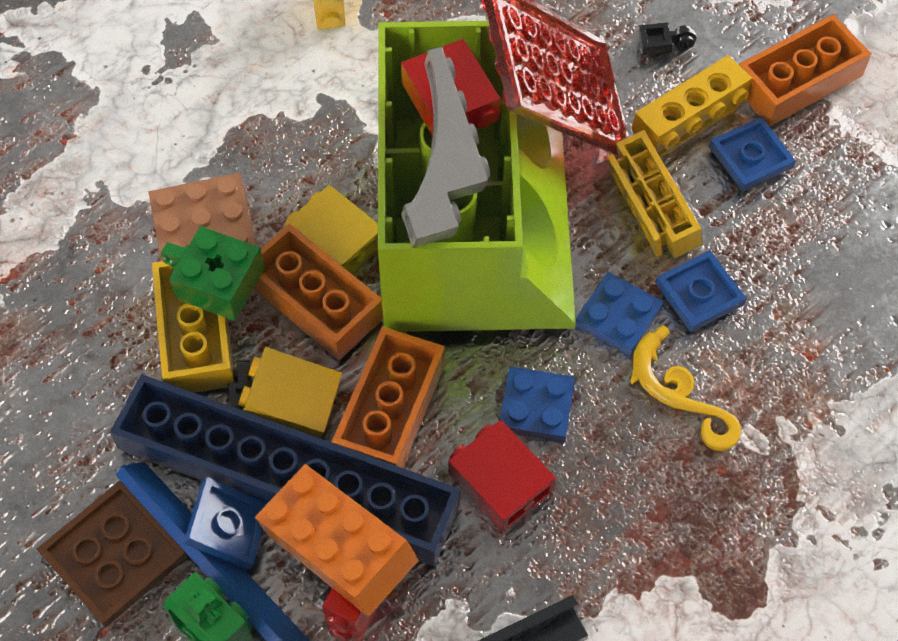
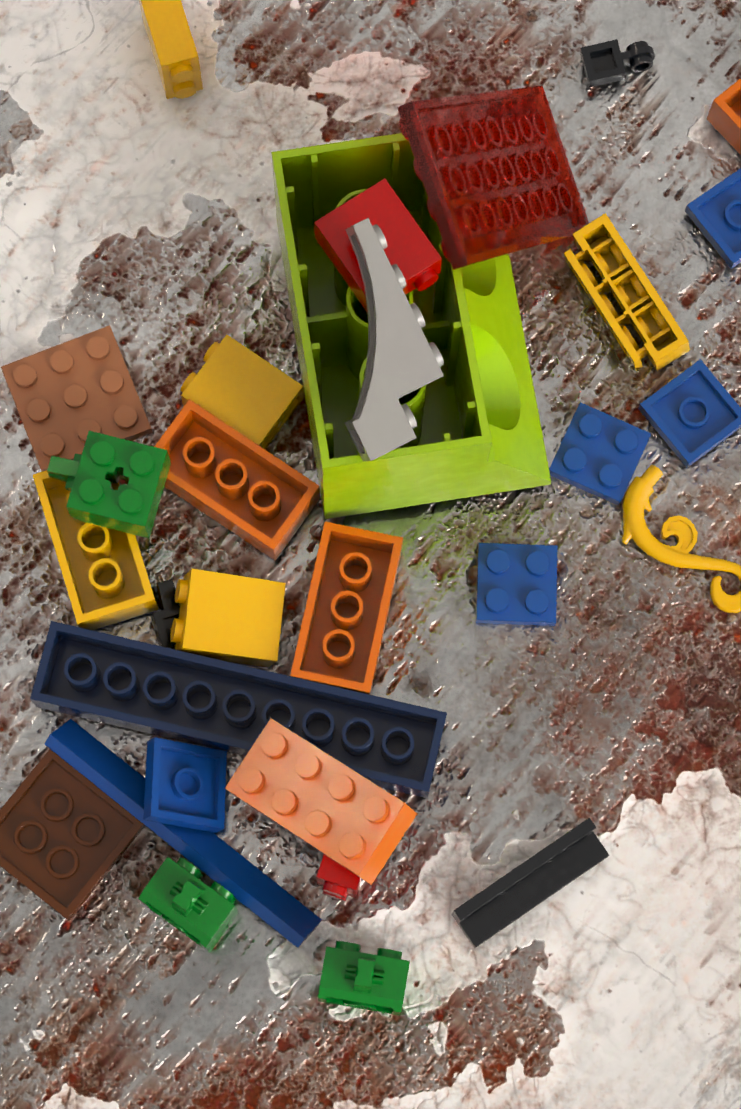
camera: 10 degrees left, 15 degrees up
red brick [448,420,556,533] -> none
yellow brick [632,55,752,158] -> none

